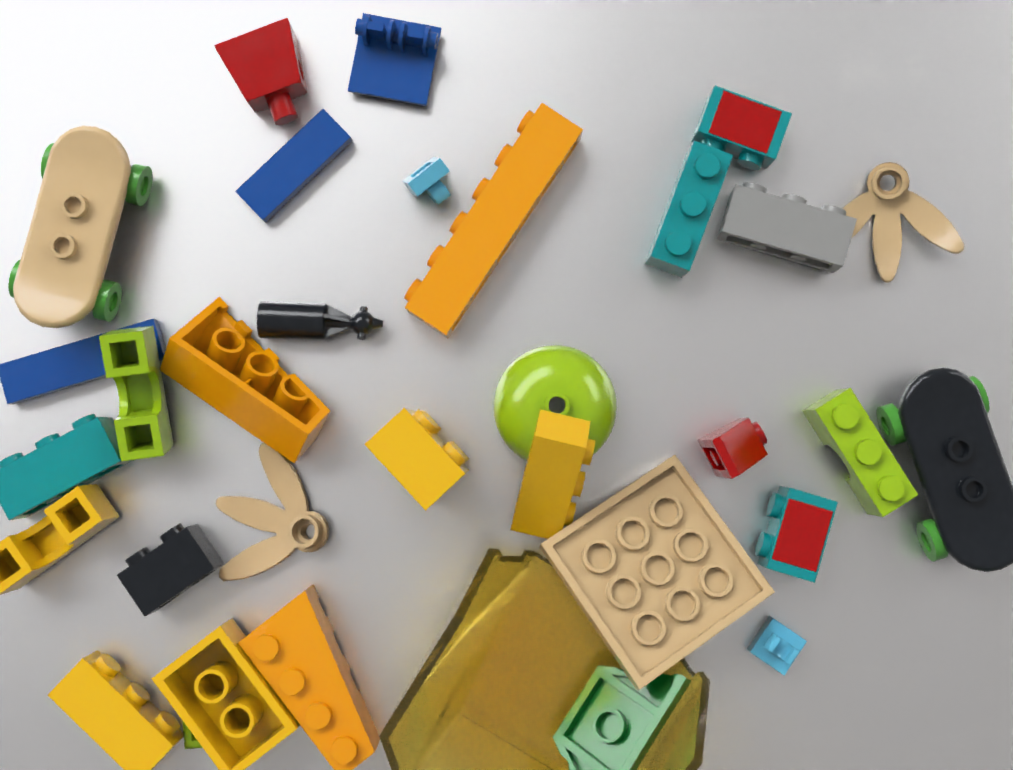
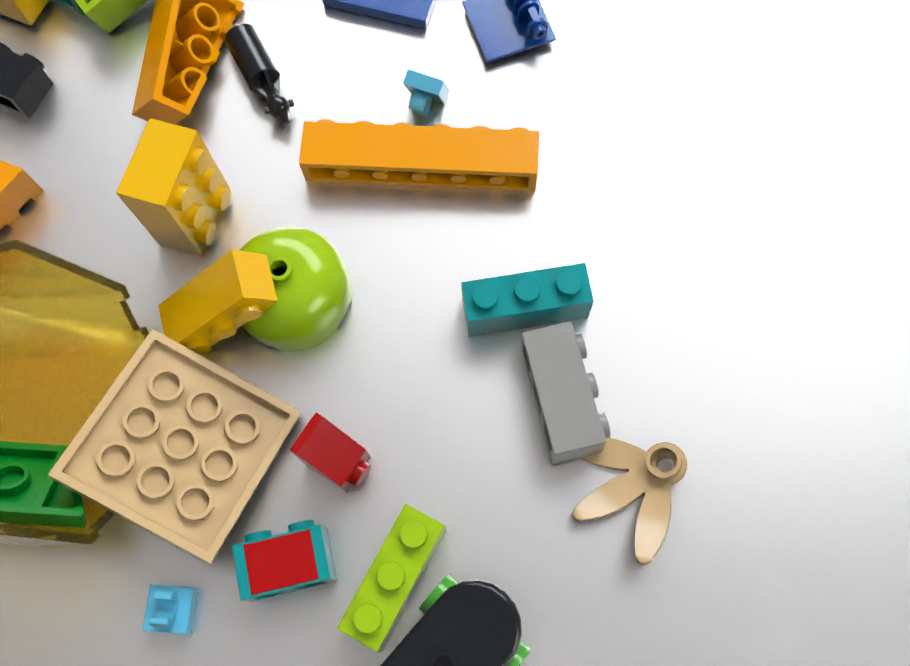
camera: 65 degrees right, 15 degrees down
tan plant [215,443,329,581] -> none
brick [691,85,792,170] -> none

